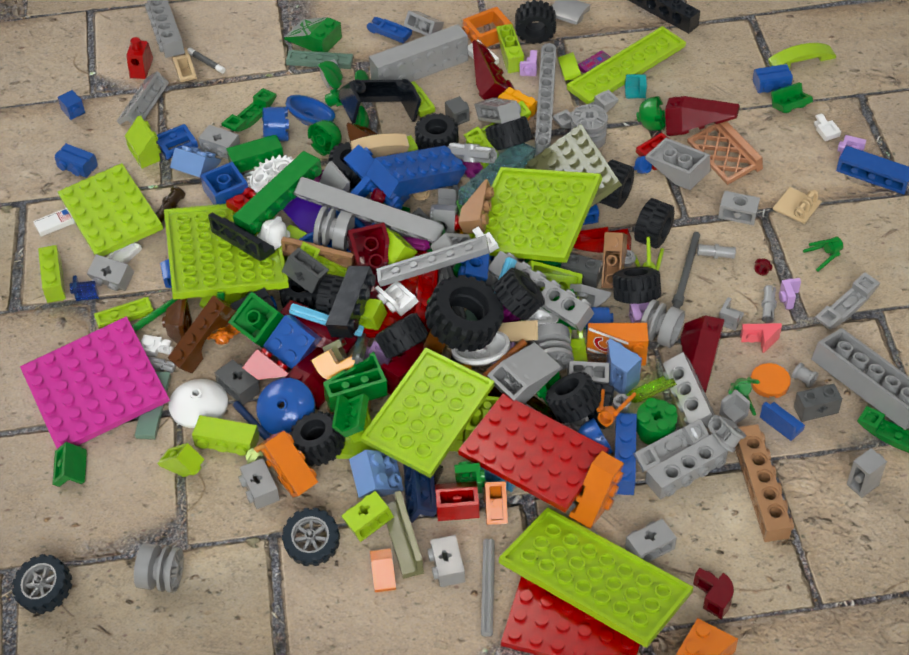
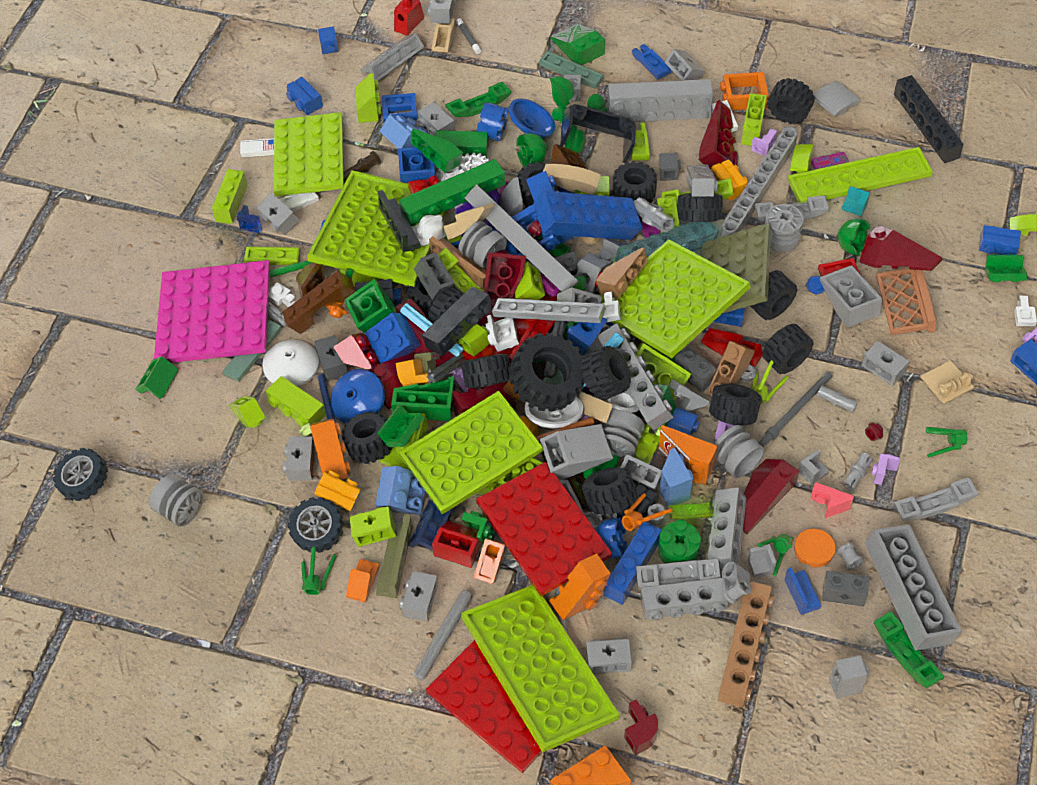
camera: 25 degrees right, 5 degrees up
none -> green plant [301,546,337,595]
none -> light orange brick [314,470,361,511]
none -> green slope [410,128,463,173]
none -> tan slope [444,203,494,240]

